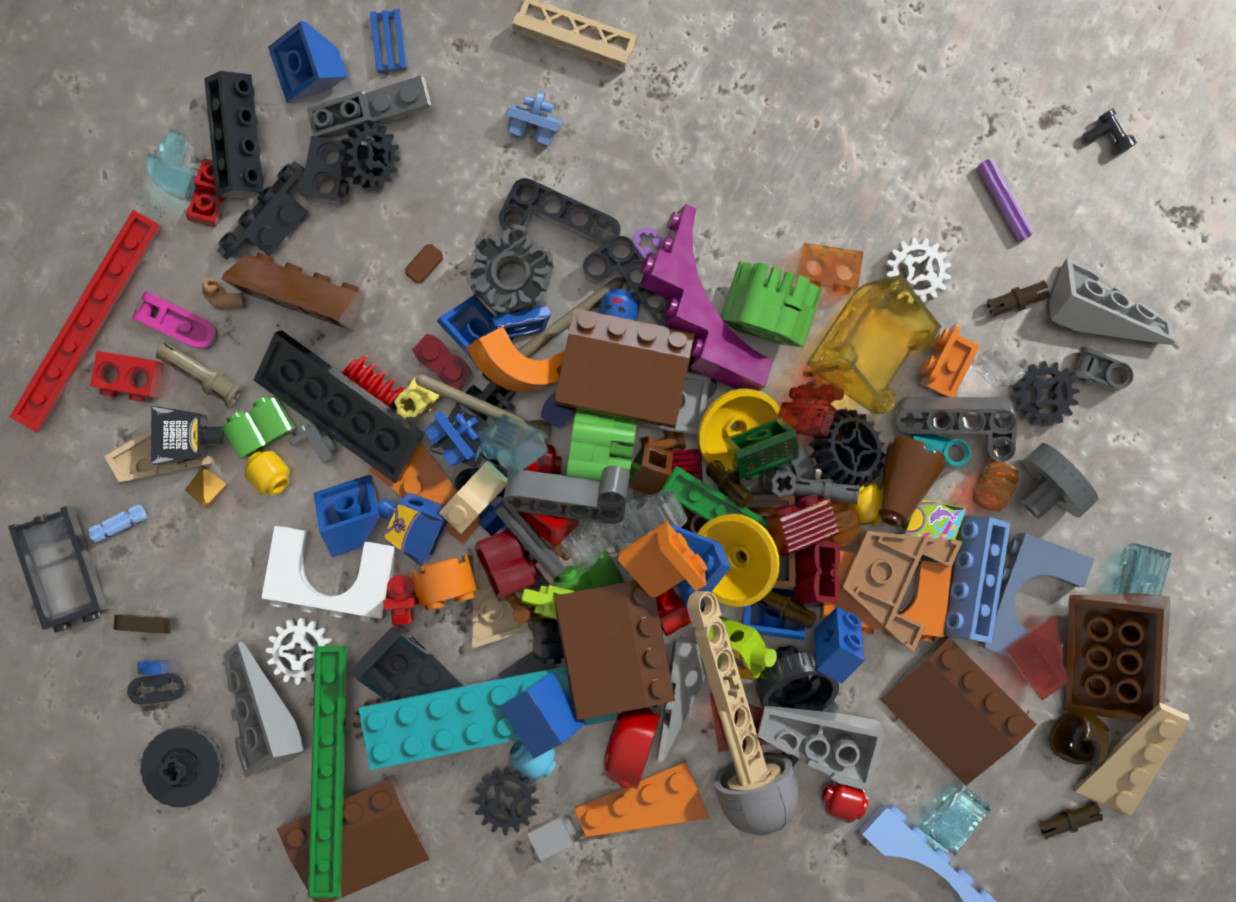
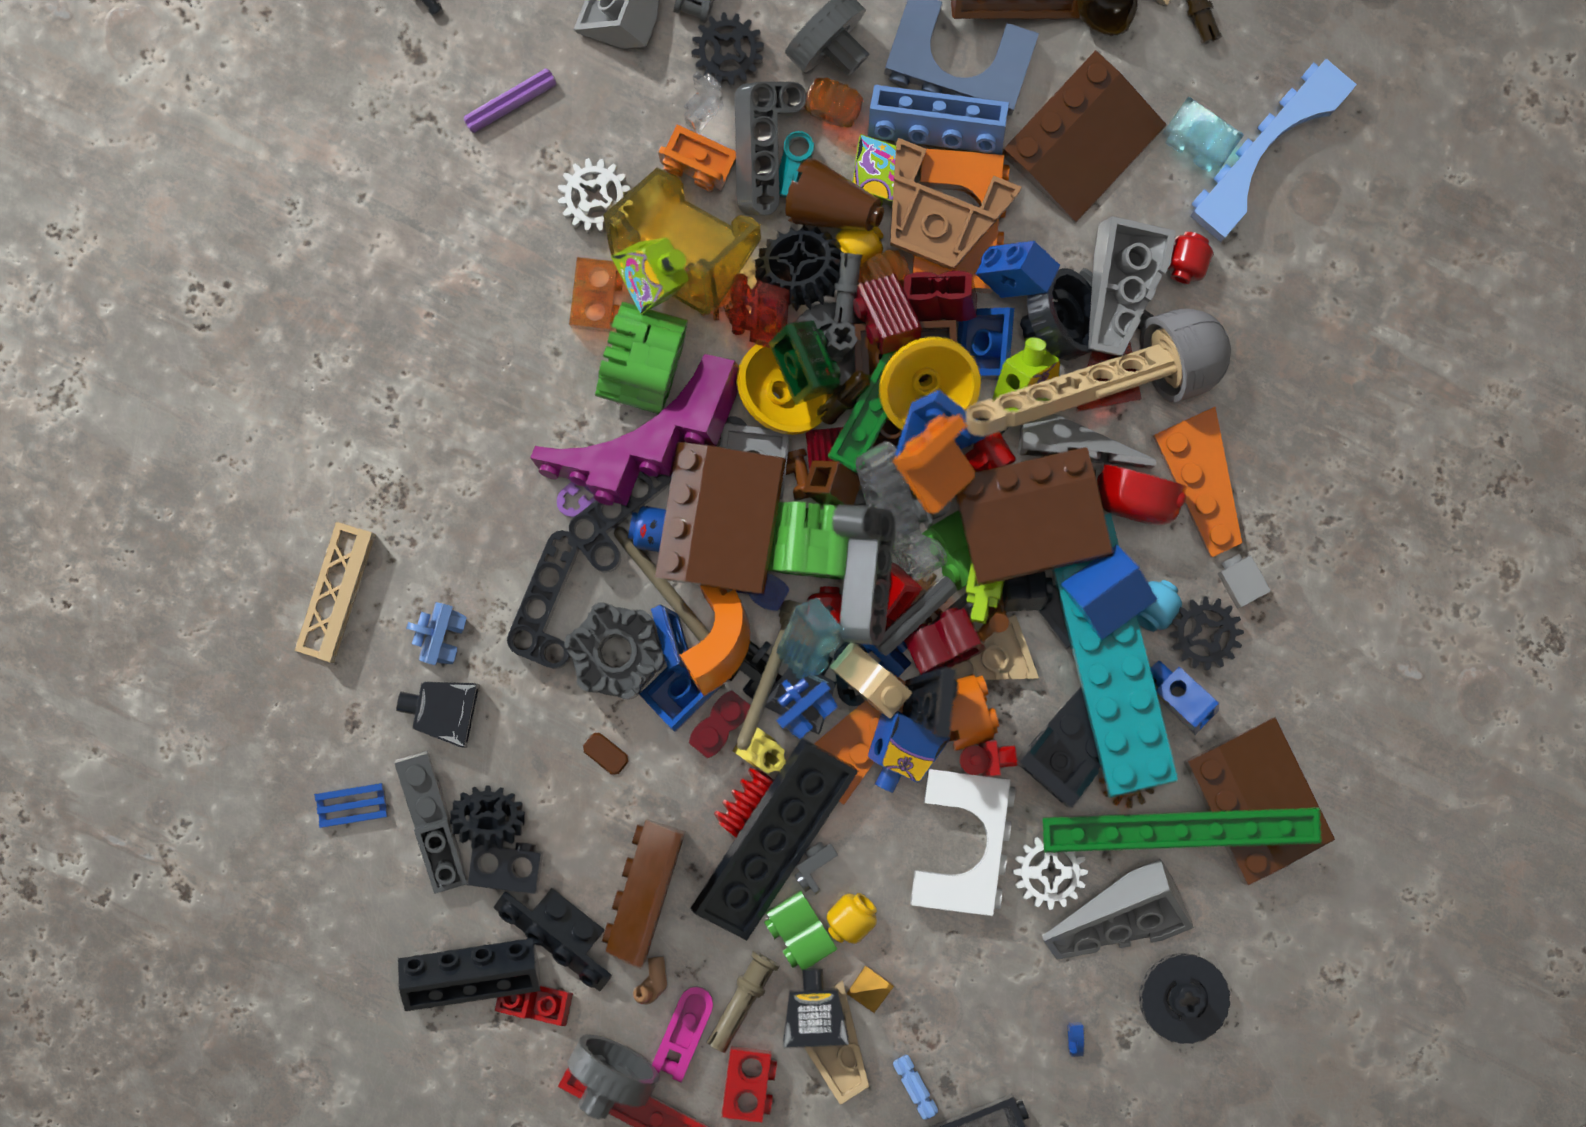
camera: 90 degrees left, 0 degrees up
dark brown beam [113,614,173,634] -> none
black beam [127,672,188,705] -> none
clear light blue brick [147,129,198,202] -> none
blue slope [268,21,348,102] -> none
blue slope [314,474,380,557] -> none
dark brown axle [756,590,817,629] -> none
dark brown pin [986,280,1050,318] -> none
clear red wing [1004,615,1068,700] -> none
none -> black torso [396,682,480,748]
none -> dark grey piece [567,1035,660,1120]
none -> lime torso [611,237,688,314]
none -> black wing [902,667,958,738]
none -> torso [1150,660,1219,735]

